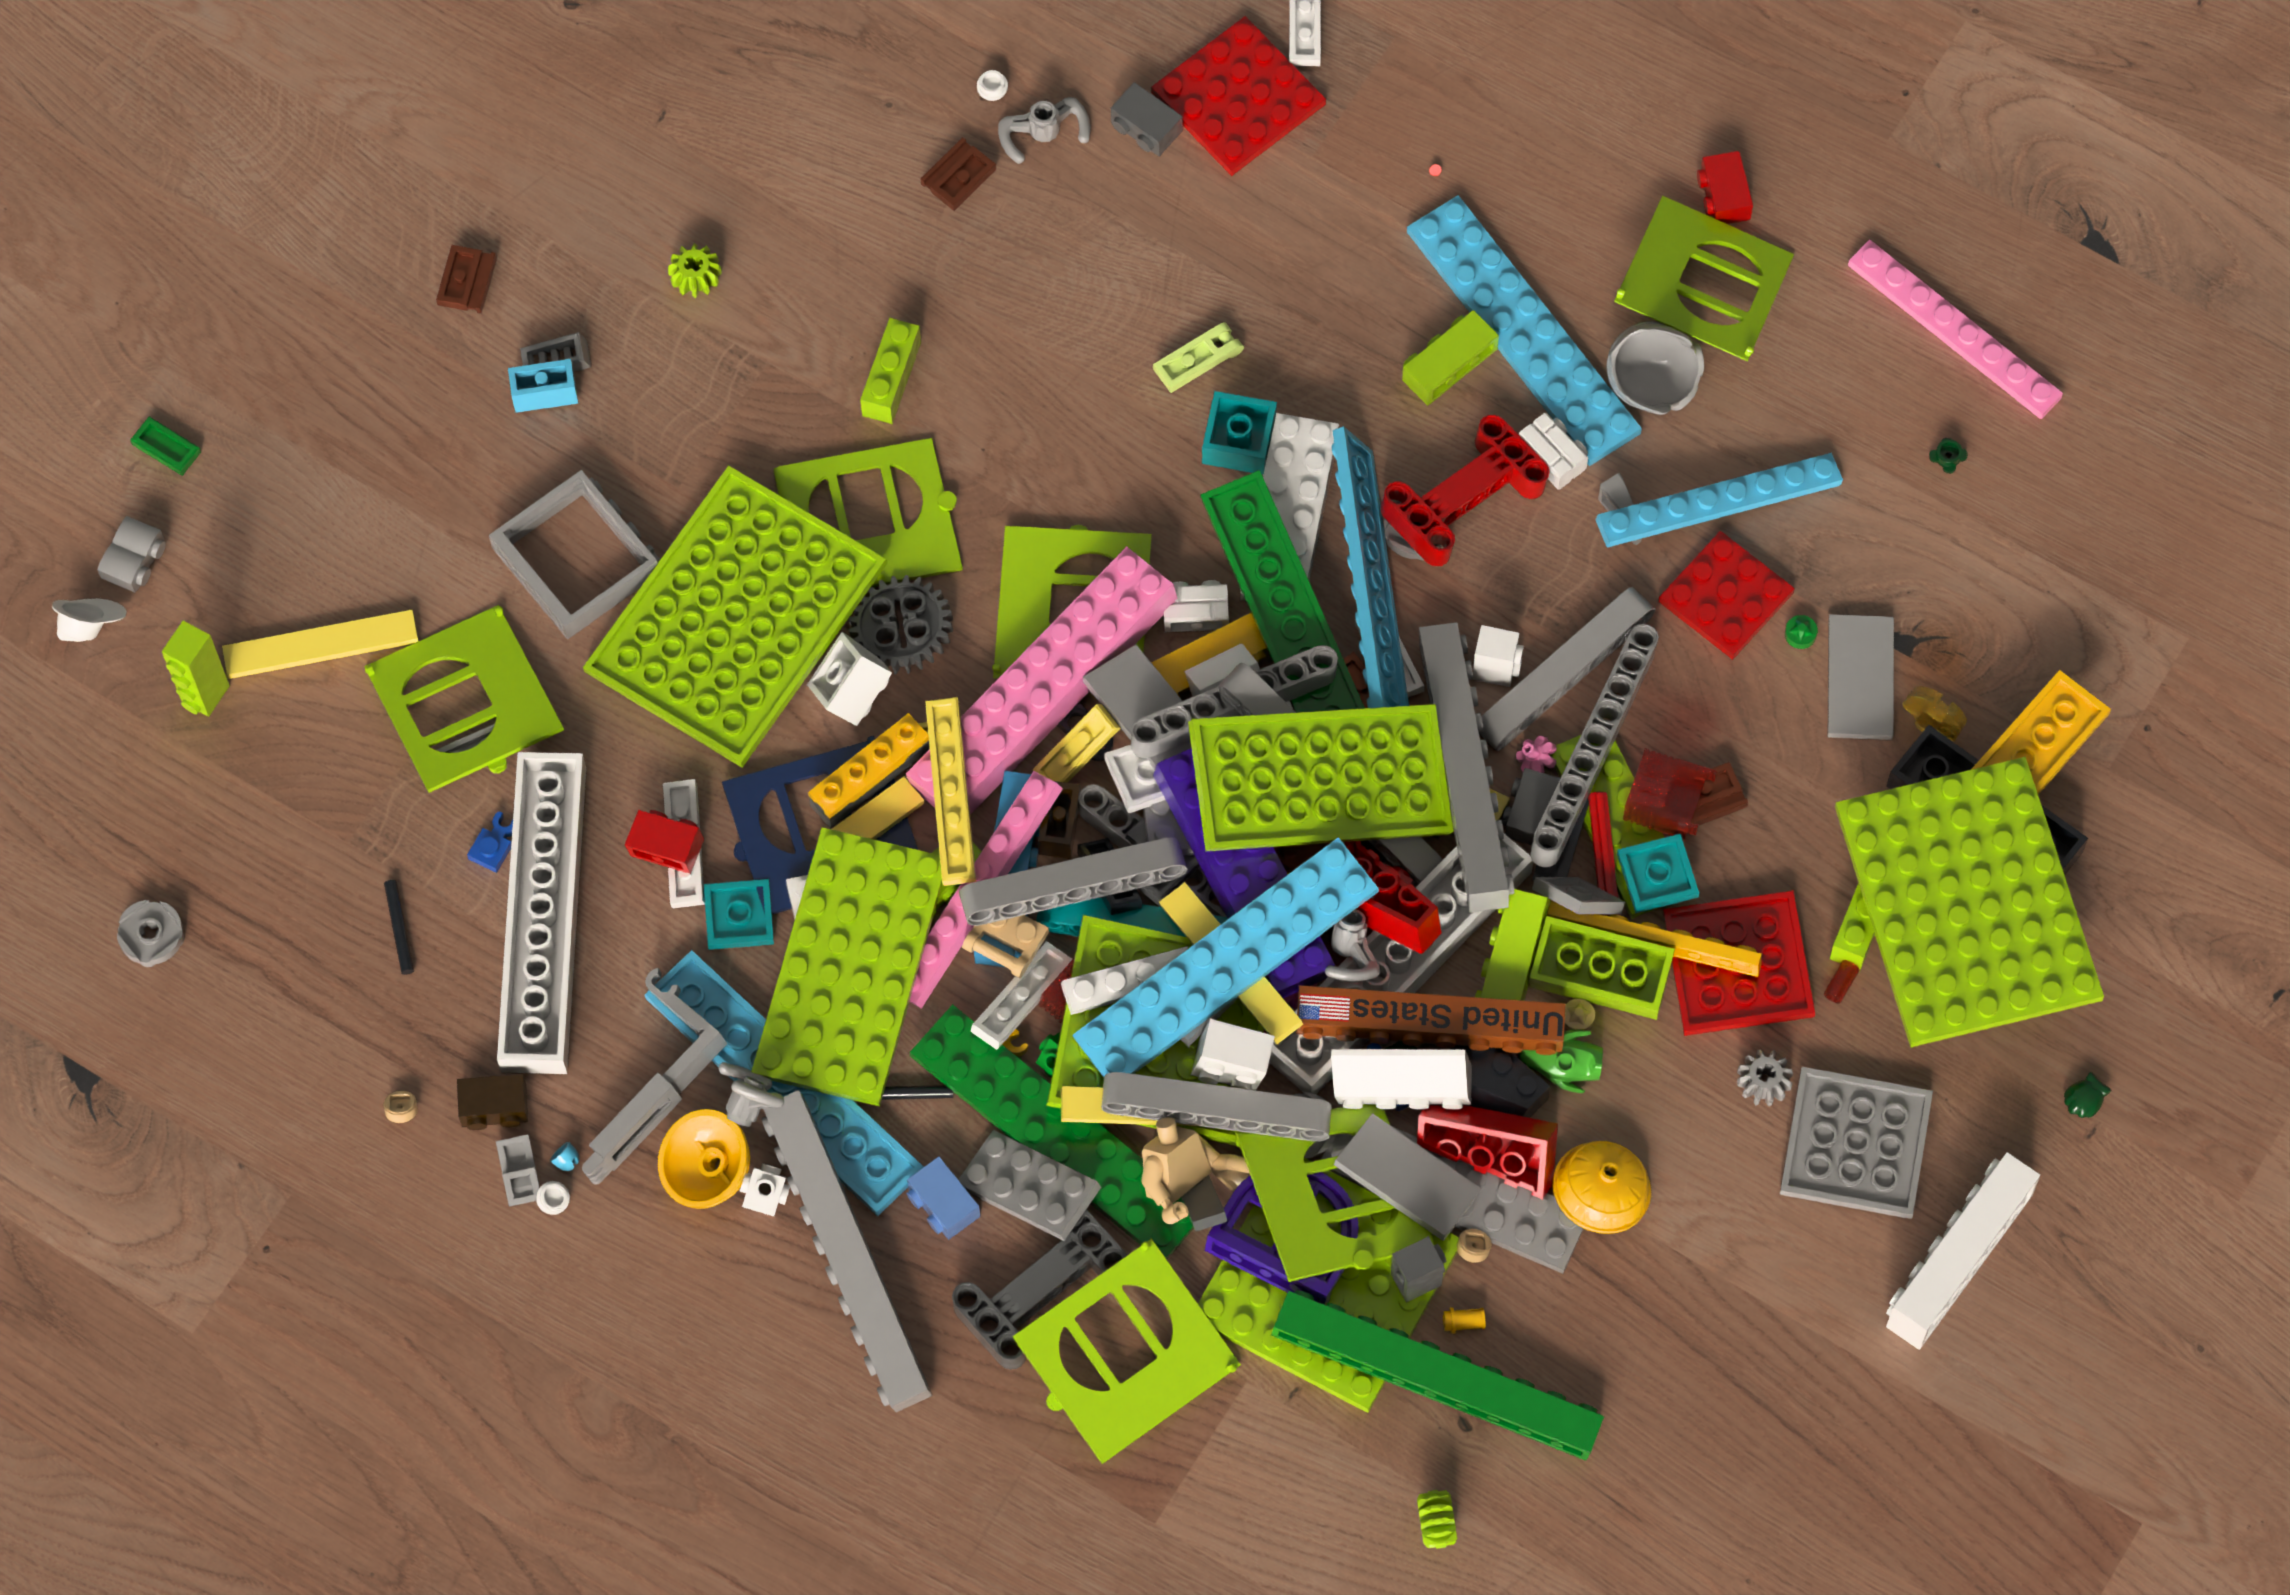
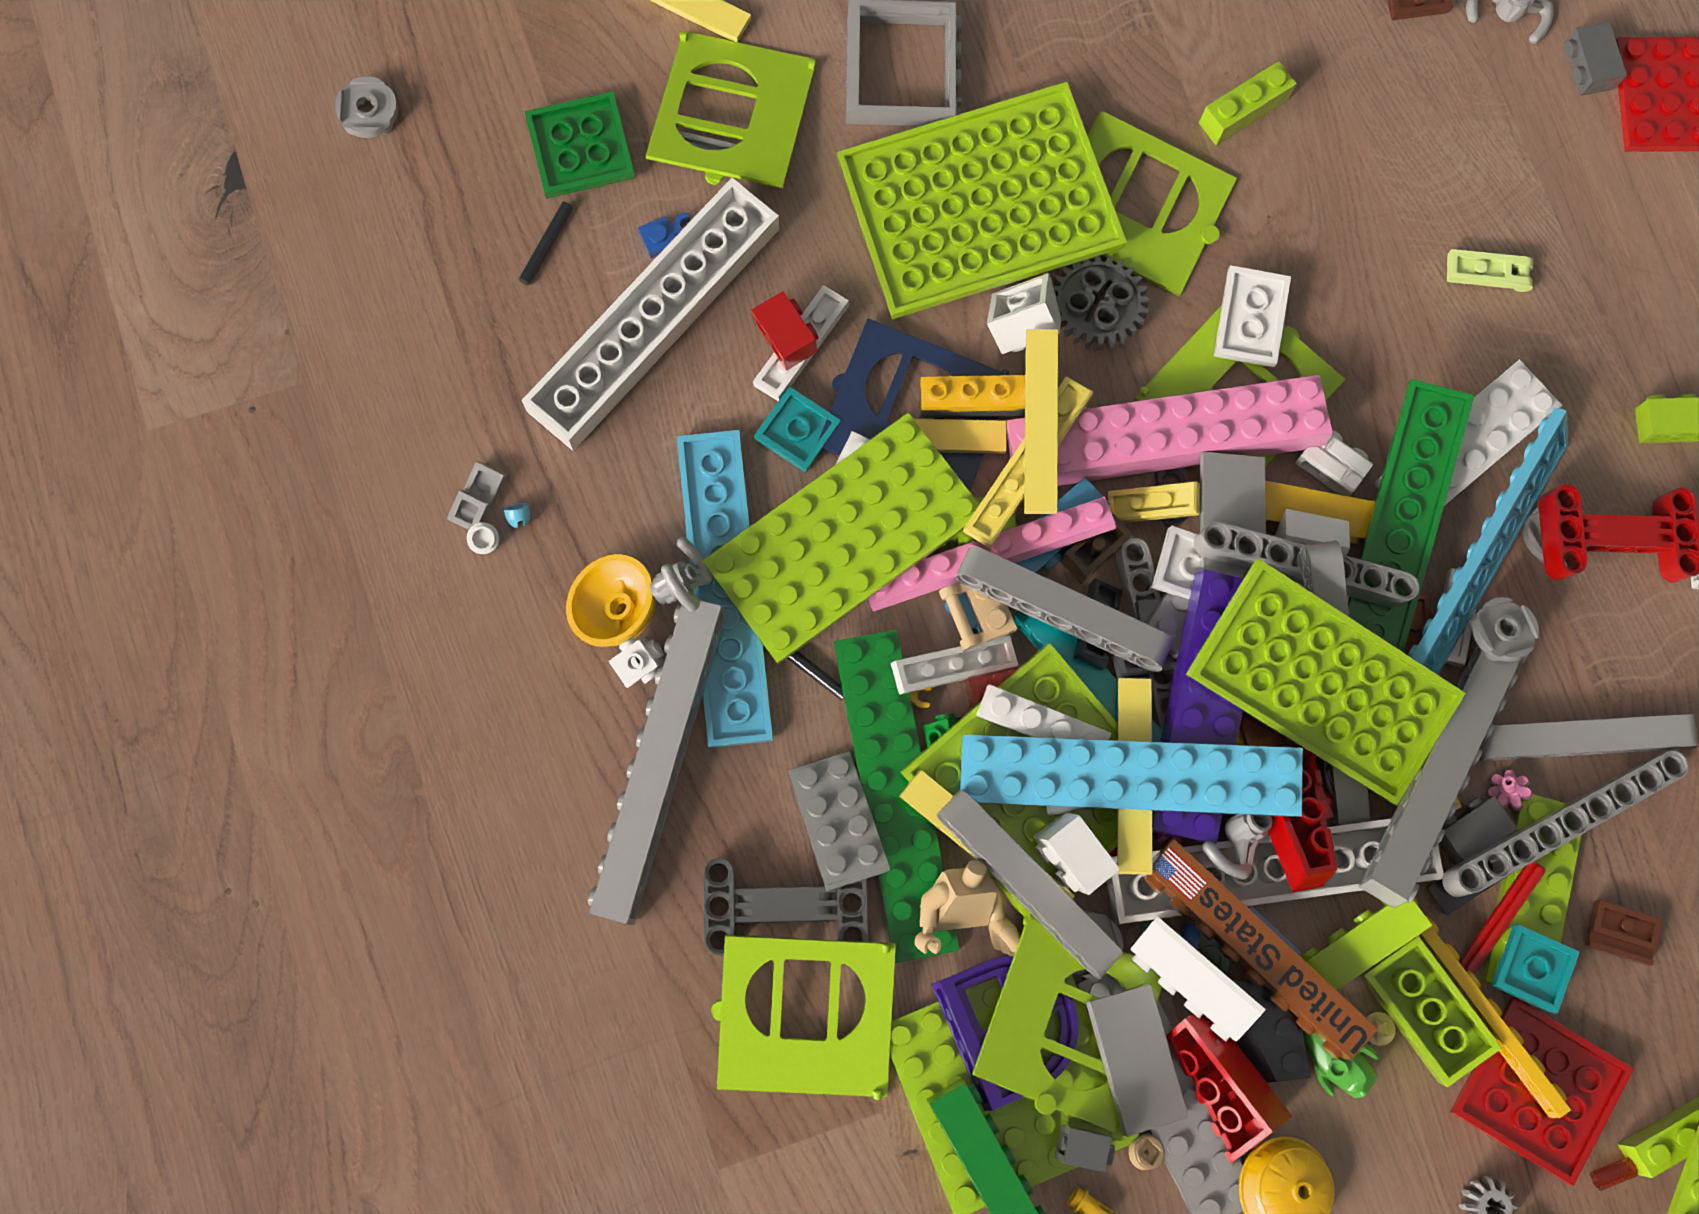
camera: 30 degrees right, 10 degrees up
tan tile [383,1091,418,1123] -> none
dark brown brick [457,1074,528,1130] -> none
light grey hinge [582,968,727,1184] -> none
medium blue brick [906,1156,980,1240] -> none
dark grey tile [1181,1175,1227,1231] -> none
teal brick [1202,391,1277,475] -> none
white brick [1473,625,1524,687] -> none
light grey tile [1532,877,1625,914] -> none
clear red piece [1623,748,1717,840] -> none
none -> green plate [524,91,635,199]
none -> light yellow tile [1024,329,1058,514]
none -> white plate [1214,265,1291,367]
none -> light grey plate [1470,597,1539,662]

